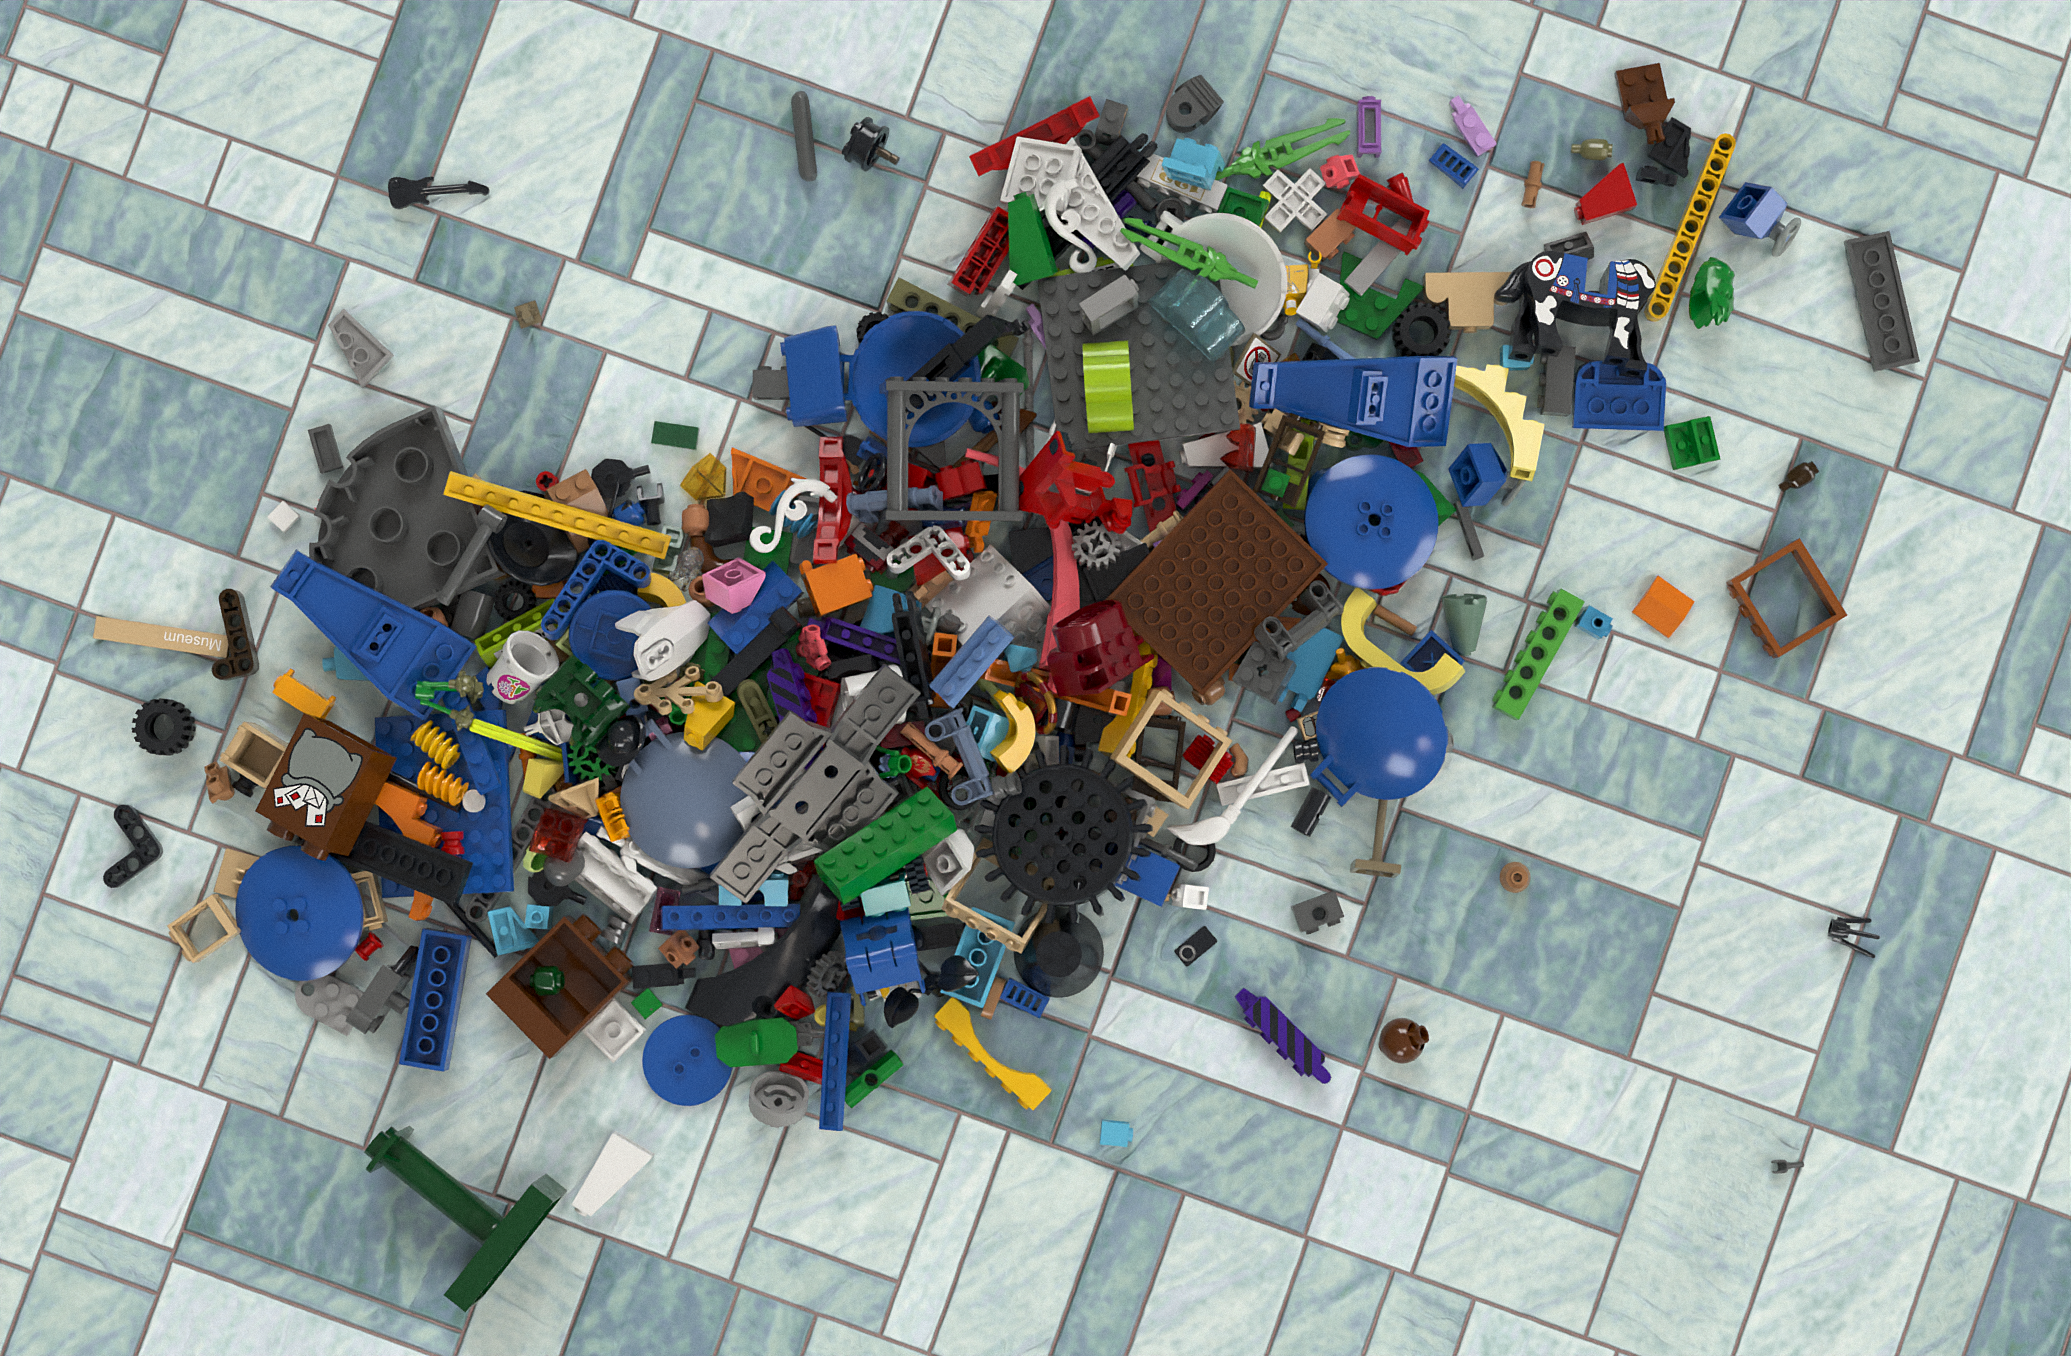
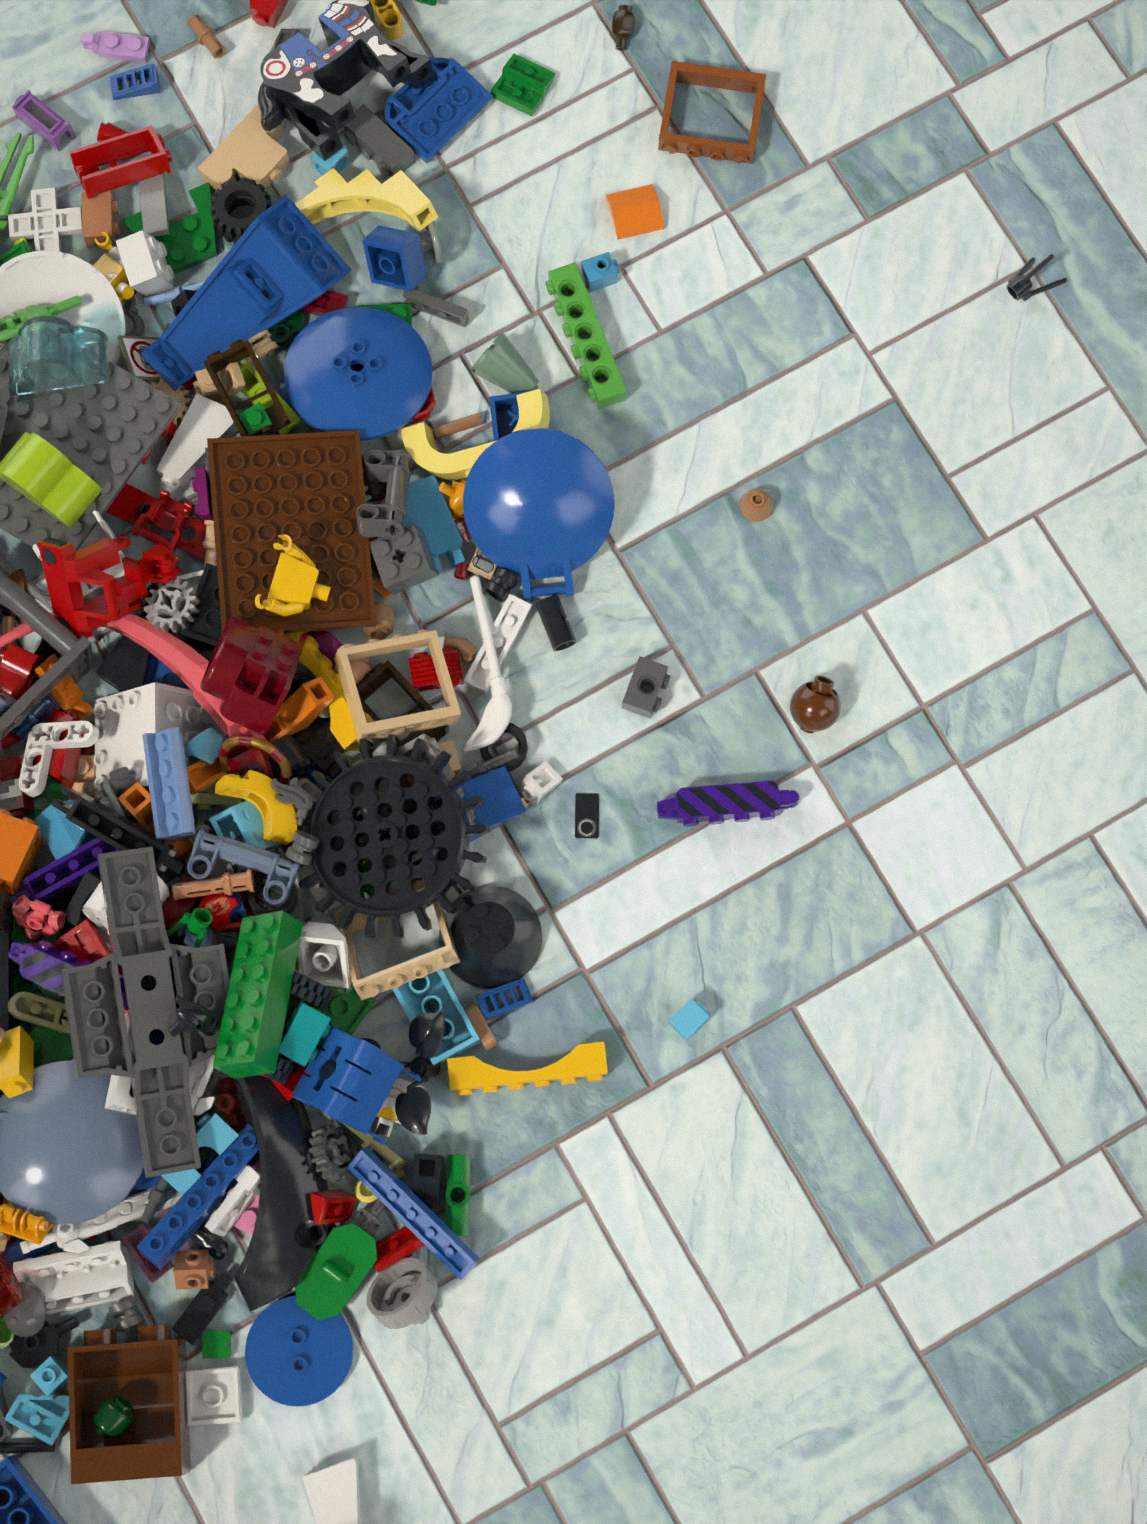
camera: 50 degrees left, 10 degrees down
black hinge [918,923,966,951] -> none
clear red tile [1220,424,1256,472] -> none
coral brick [1320,154,1360,189] -> none
dark tan tile [1350,799,1401,878] -> none
none -> black piece [167,996,221,1037]
none -> yellow torso [255,534,331,617]
none -> dark grey piece [270,778,313,826]

